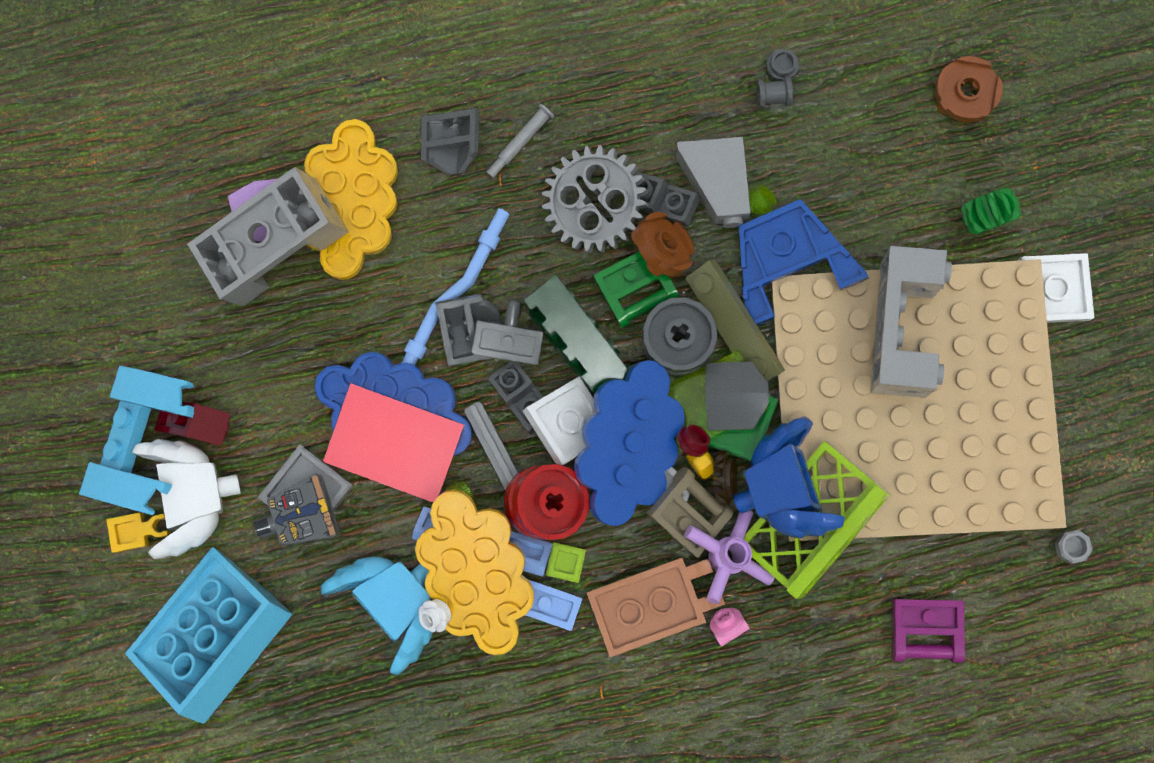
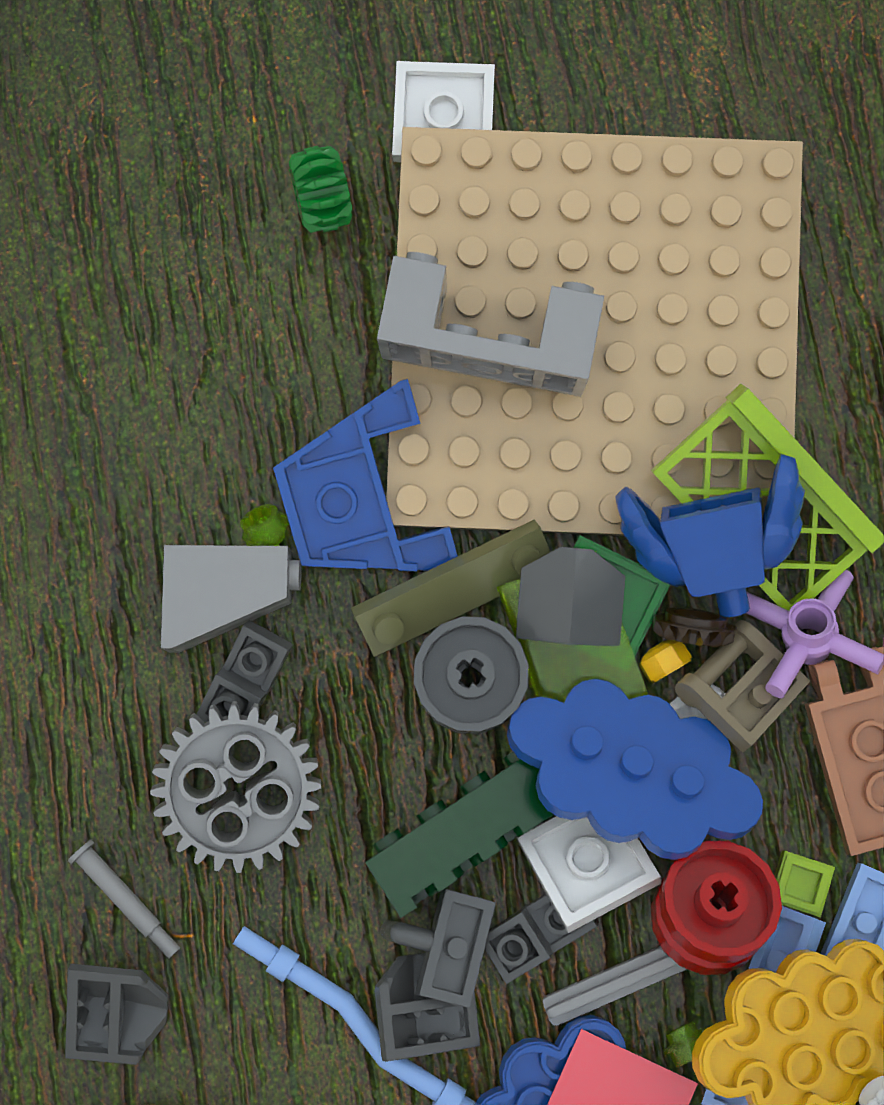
camera: 85 degrees left, 0 degrees up
green plate [593,251,679,329] -> none
dark orange plate [631,212,694,277] -> none
dark red plate [677,424,710,457] -> none
dark grey bush [756,76,793,109] -> none
dark grey plate [766,49,799,81] -> none
dark orange plate [934,56,1003,123] -> none
light grey tile [1054,530,1092,564] -> none

